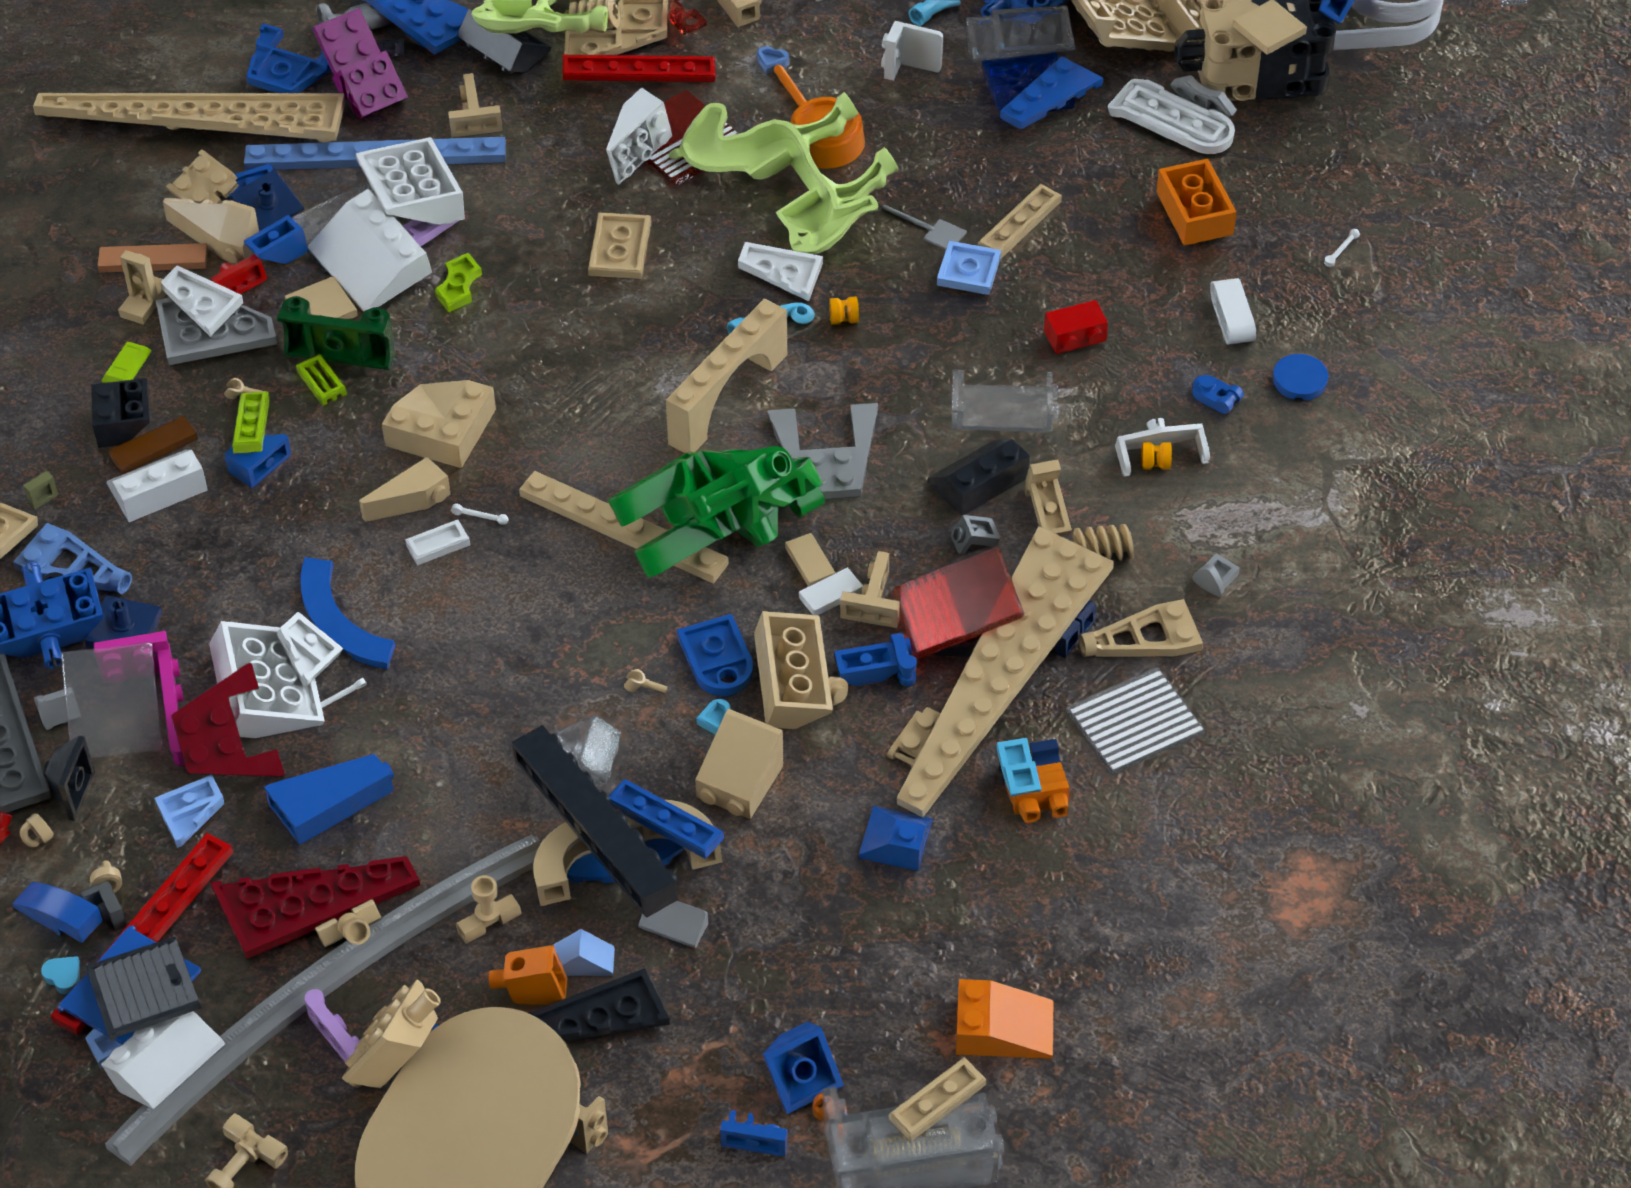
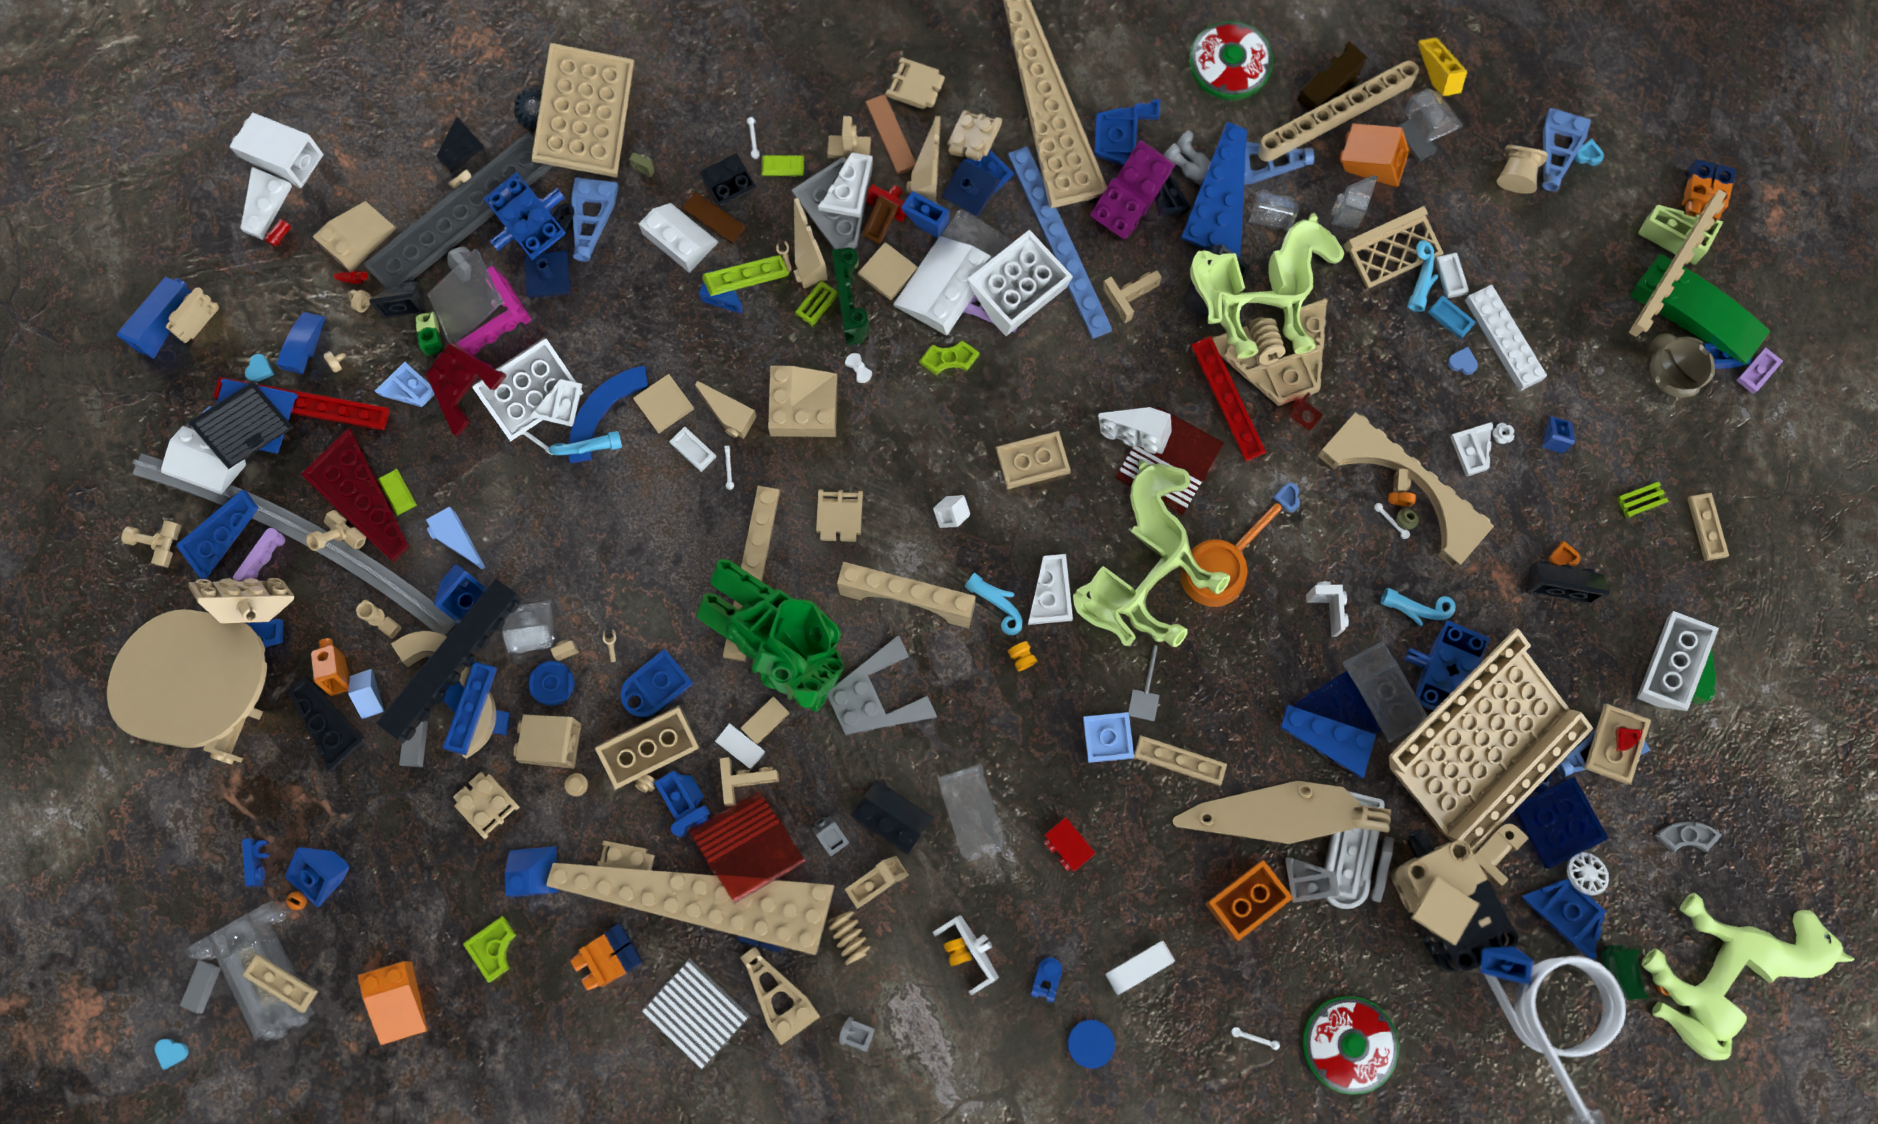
camera: 70 degrees right, 25 degrees up
dark grey bracket [79,881,127,931] -> none
blue slope [264,754,394,845] -> none
medium azure tile [696,699,731,735] -> none
medium azure slope [996,738,1041,796] -> none
none -> blue wing [176,490,259,579]
none -> lime tile [377,469,417,516]
none -> green leg [416,312,444,356]
none -> light blue slope [426,507,486,570]
none -> blue slope [434,564,487,623]
none -> tan plate [453,772,520,839]
none -> lime tile [463,916,516,983]
none -> blue tile [528,661,575,706]
none -> medium azure plant [548,431,622,455]
none -> tan plate [551,640,579,661]
none -> tan plate [565,773,588,796]
none -> tan tile [633,374,694,434]
none -> white hinge [747,117,760,159]
none -> tan wedge [793,198,828,289]
none -> tan plate [816,489,863,542]
none -> white piece [845,353,872,383]
none -> reddish brown tile [862,196,900,244]
none -> tan plate [885,58,944,109]
none -> white panel [933,495,970,528]
none -> tan wing [1173,781,1391,844]
none -> light grey wing [1285,857,1340,903]
none -> dish [1302,996,1399,1094]

